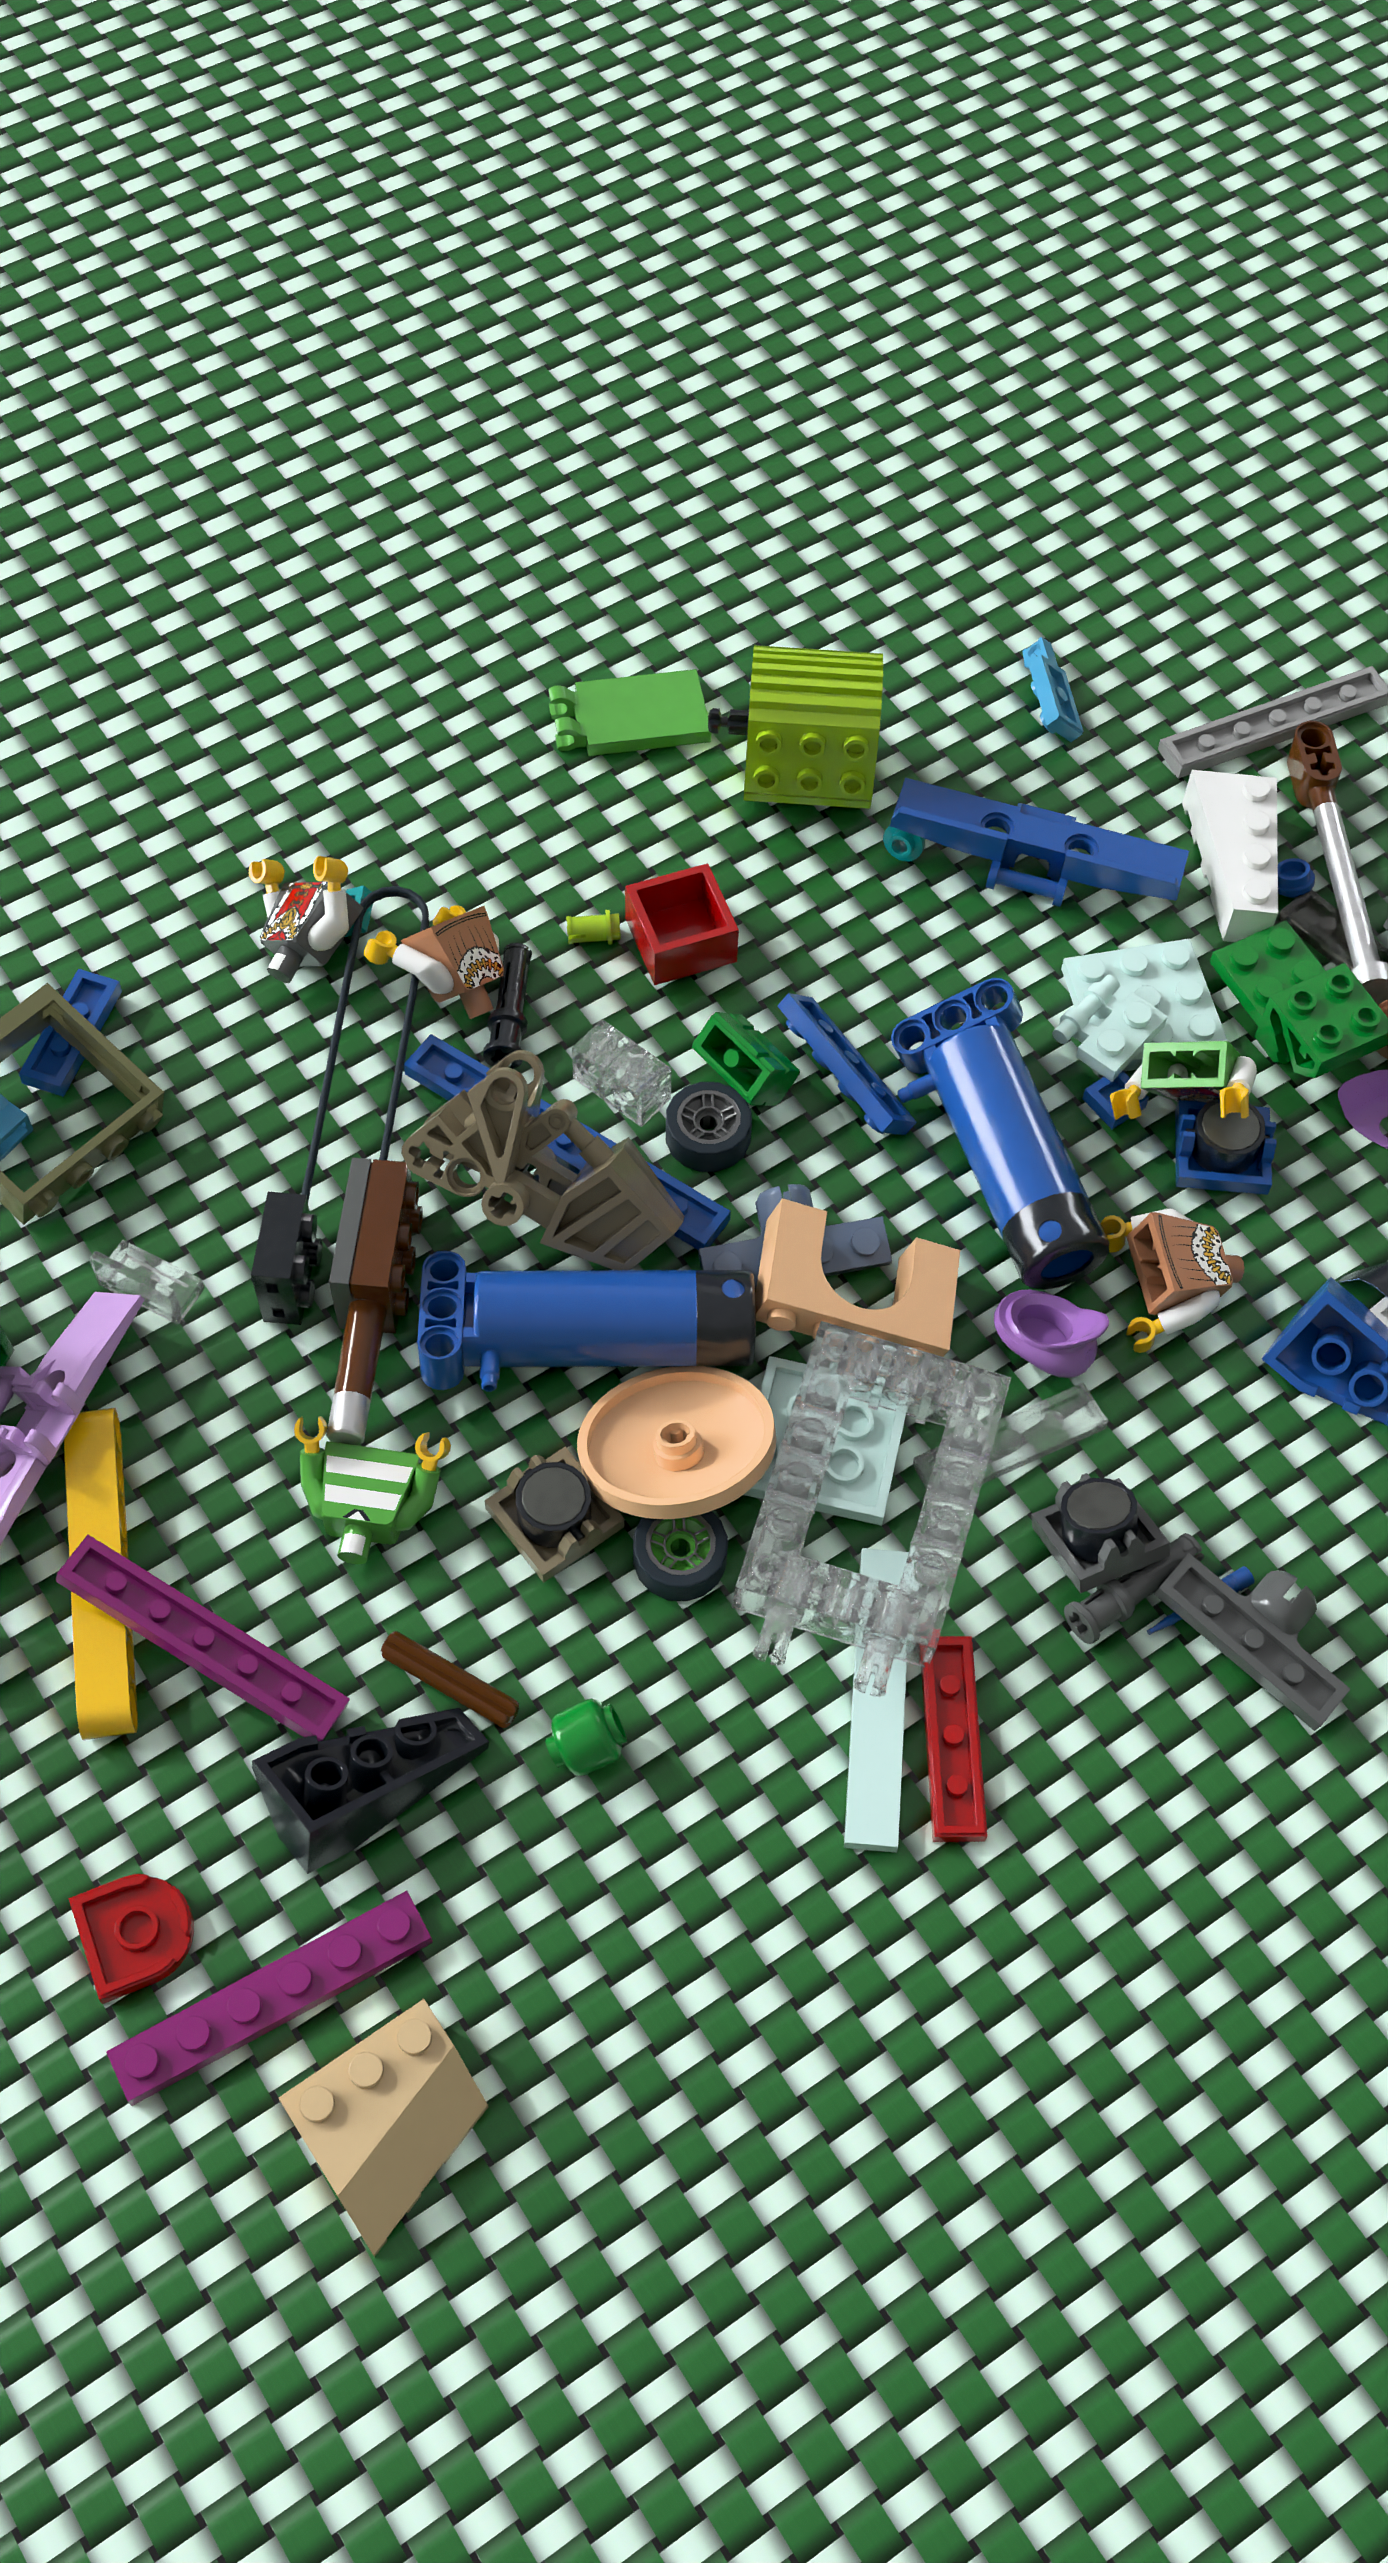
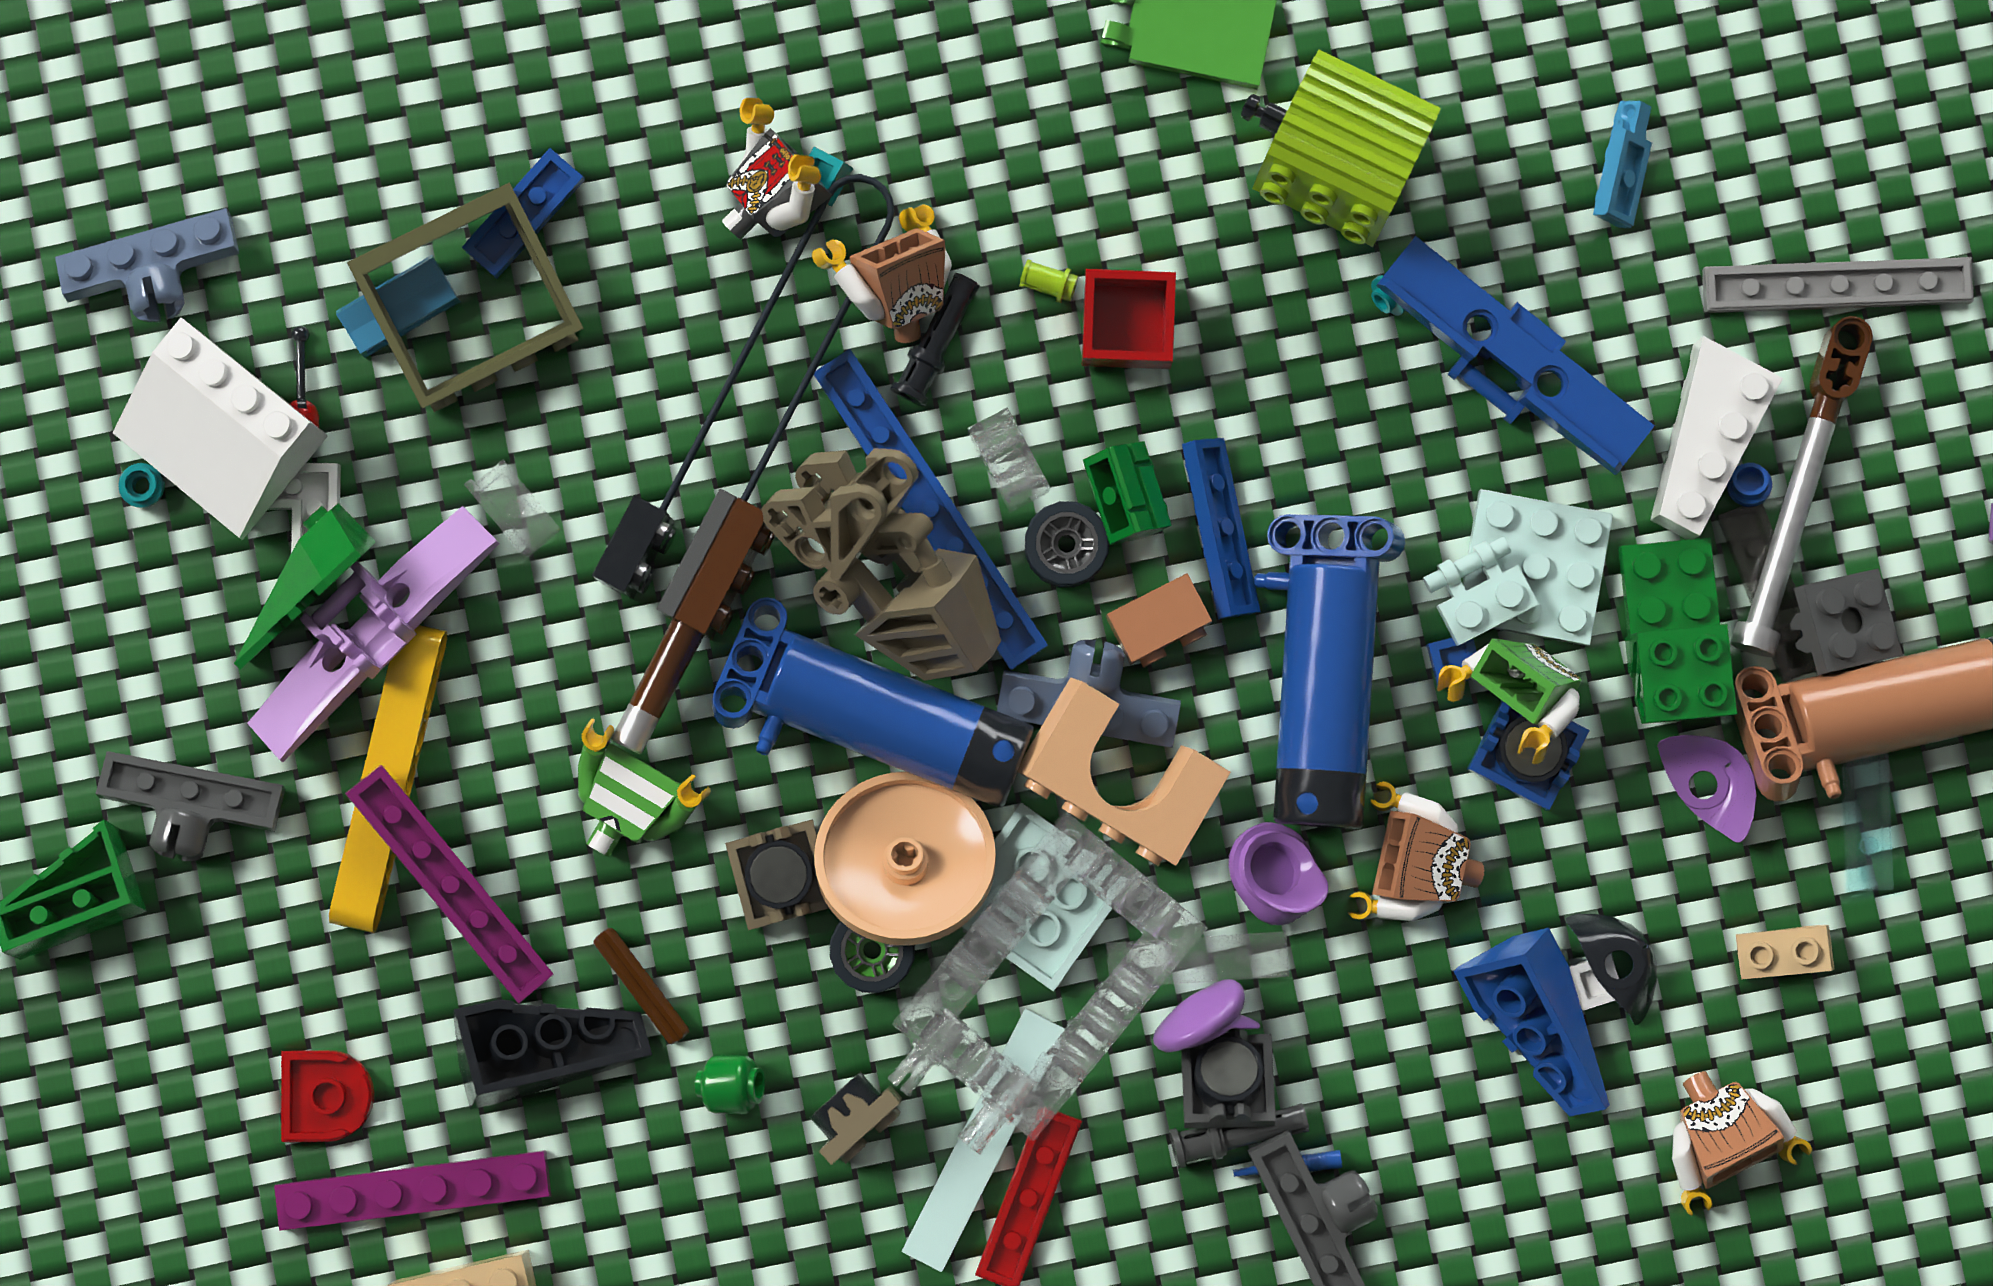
camera: 25 degrees right, 25 degrees up
none -> dark tan piece [810,1072,902,1165]
none -> nougat brick [1106,573,1212,668]
none -> medium lavender piece [1153,979,1260,1052]

